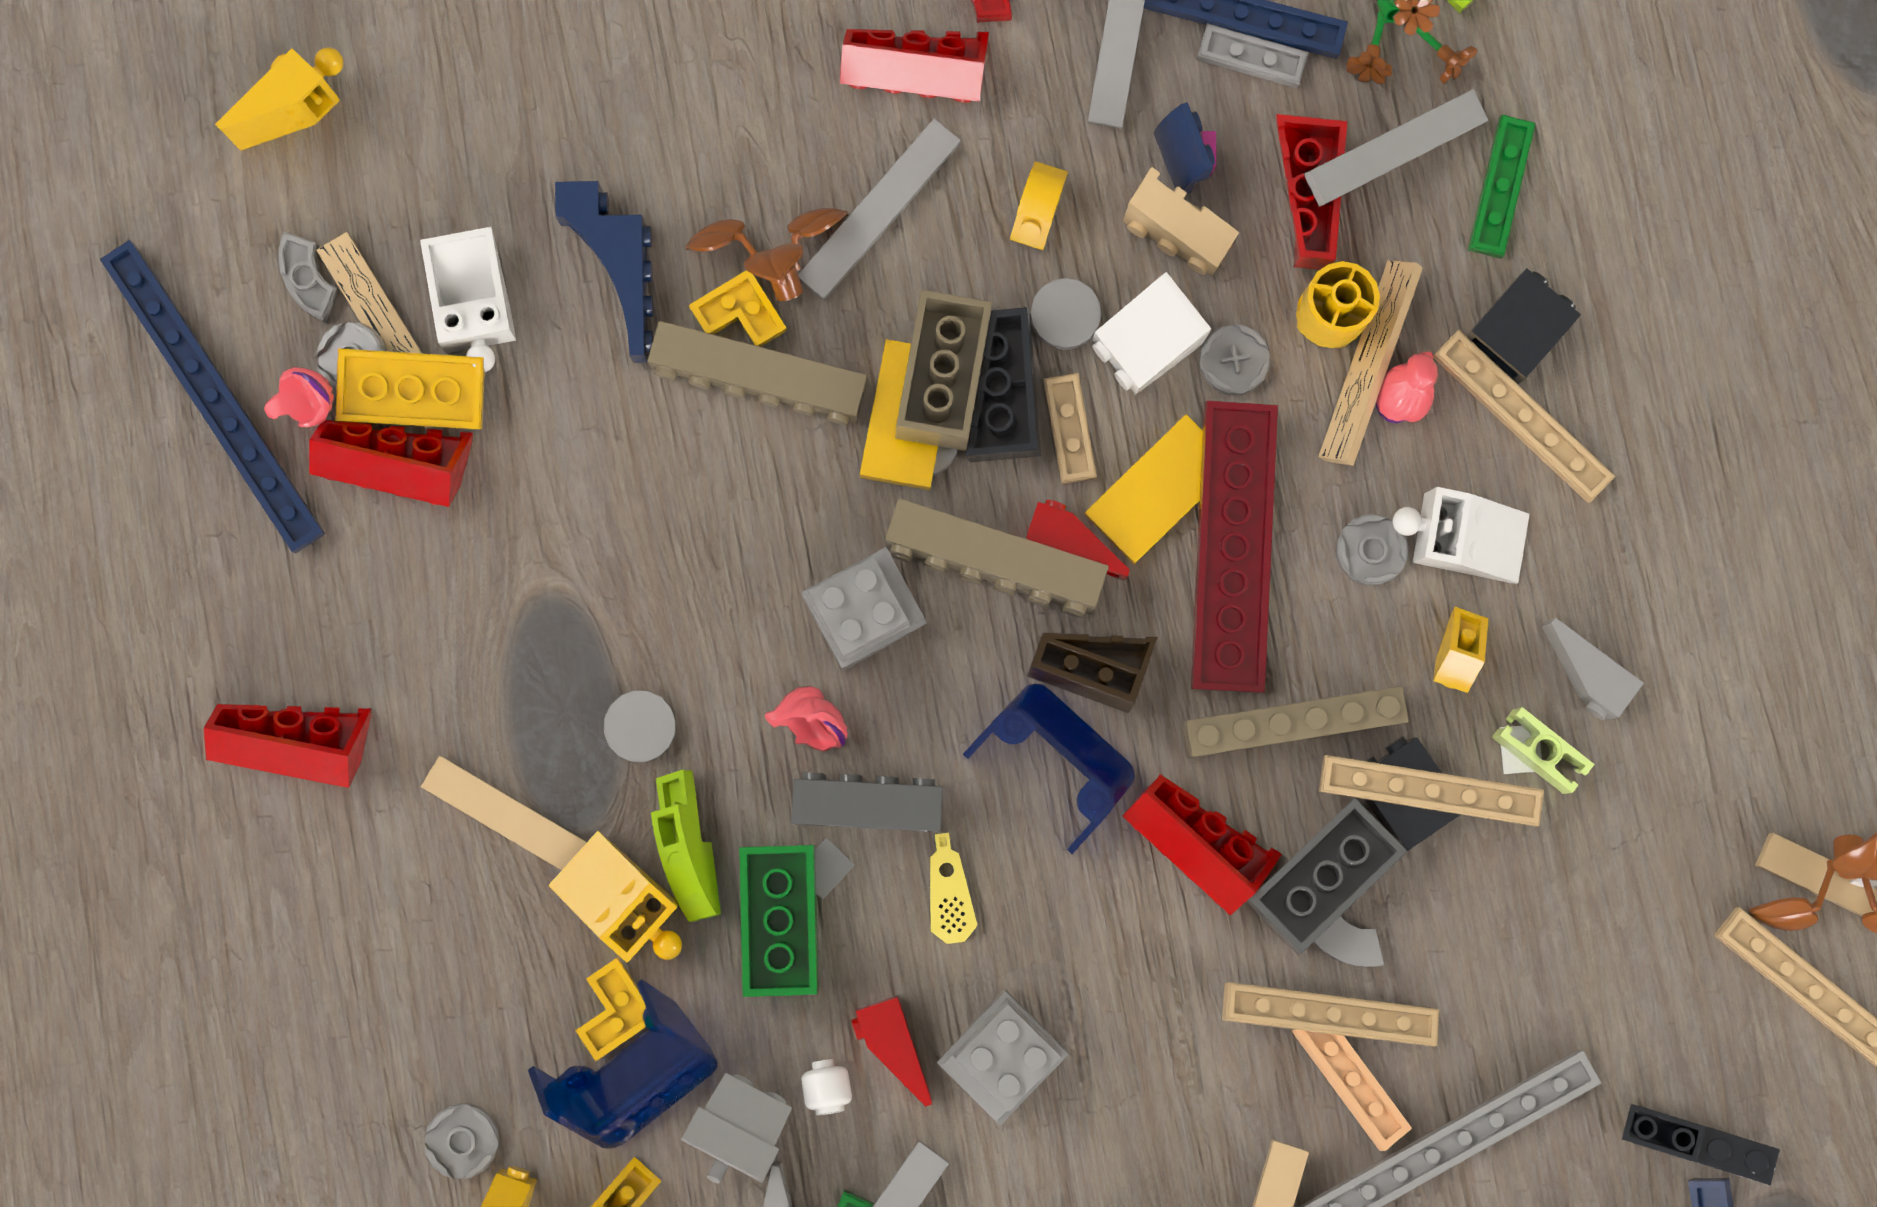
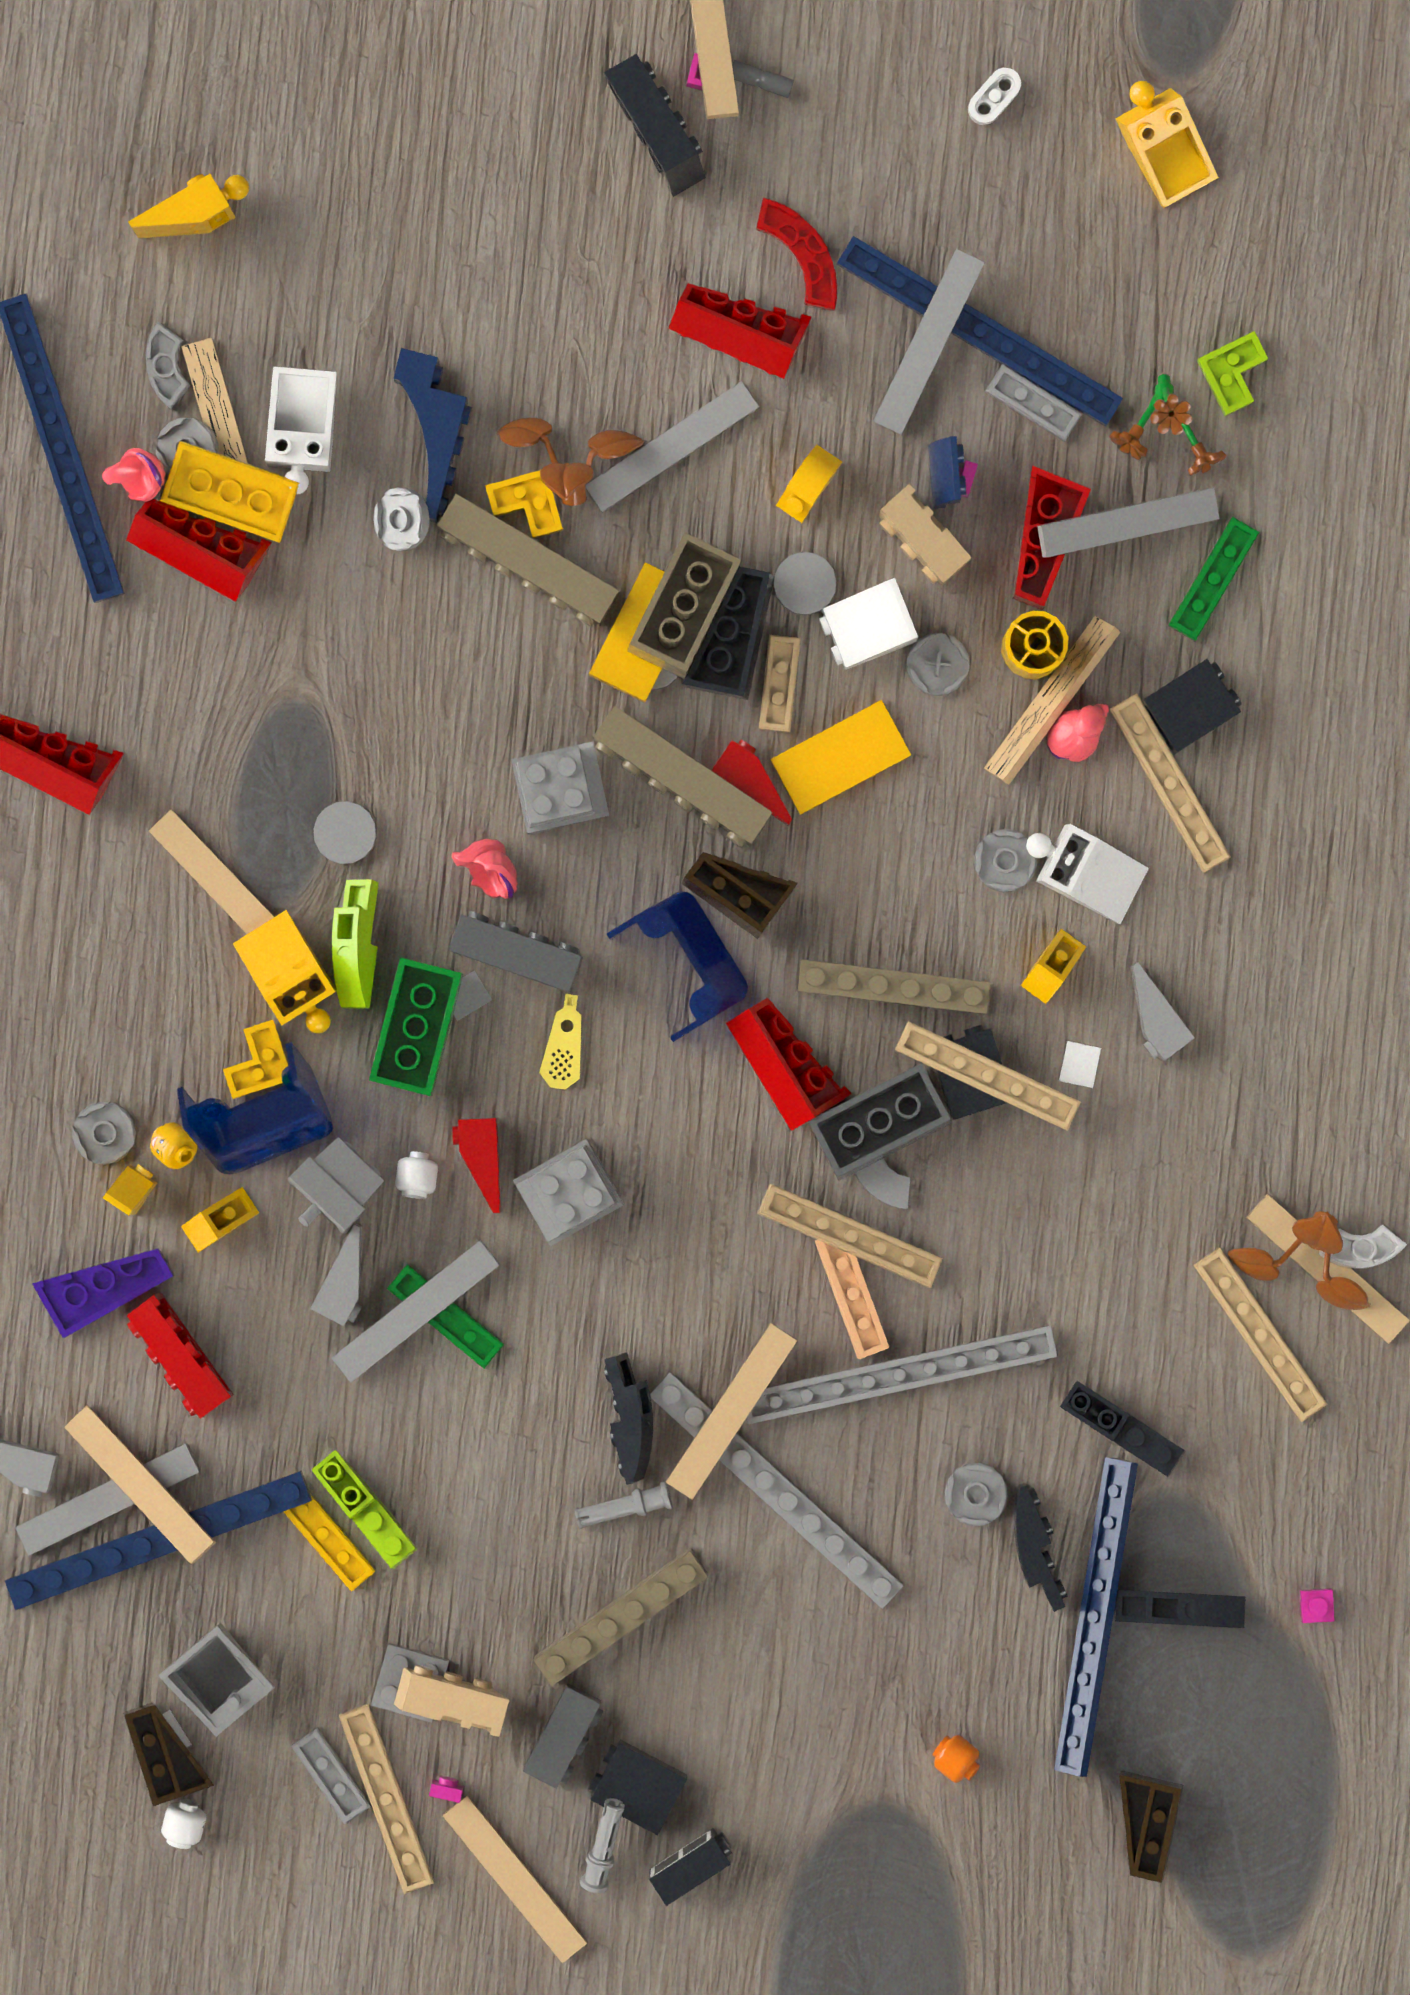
camera: 20 degrees right, 5 degrees up
dark red plate [1191,401,1278,693] -> none
yellowish green piece [1492,707,1595,794] -> none
none -> yellow head [150,1122,198,1169]
none -> tile [373,487,430,551]

